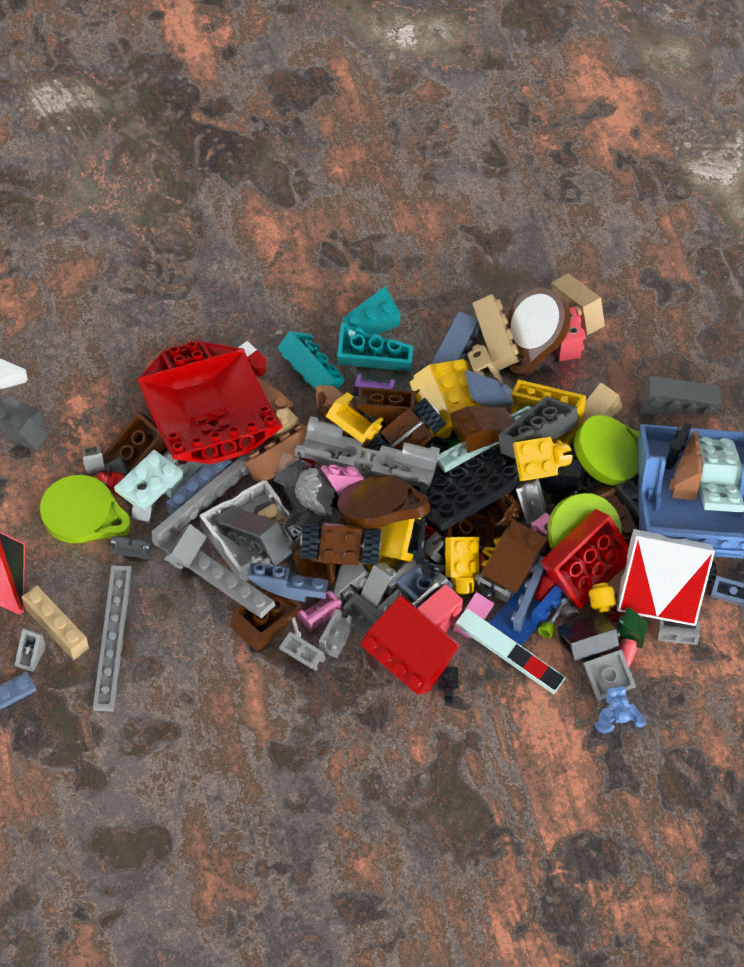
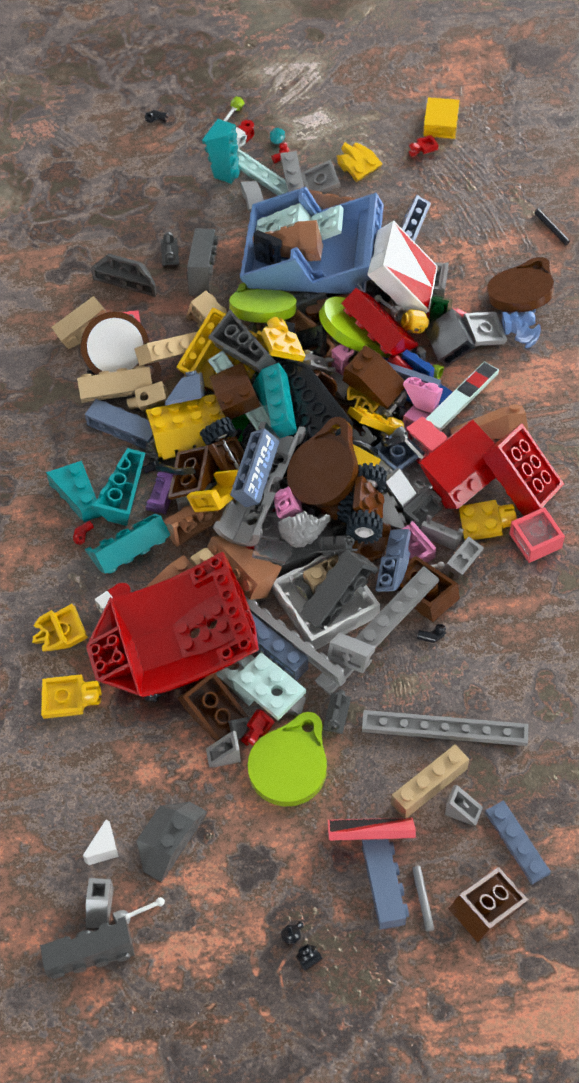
camera: 85 degrees left, 0 degrees up
none -> yellow plate [32,604,88,652]
none -> yellow plate [41,674,102,719]
none -> red arm [73,520,94,545]
none -> dark grey wedge [91,254,157,297]
none -> tan brick [134,332,197,366]
none -> black piece [143,460,196,475]
none -> dark grey hinge [160,232,179,266]
none -> sand blue brick [230,428,280,507]
none -> teal wedge [253,363,297,439]
none -> light grey hinge [375,295,406,321]
none -> bright pink slope [403,377,443,413]
none -> black arm [417,624,446,643]
none -> nougat wedge [450,404,529,442]
none -> yellow plate [459,500,517,540]
none -> red slope [481,423,564,516]
none -> reddish brown piece [487,257,555,312]
none -> piece [509,507,565,563]

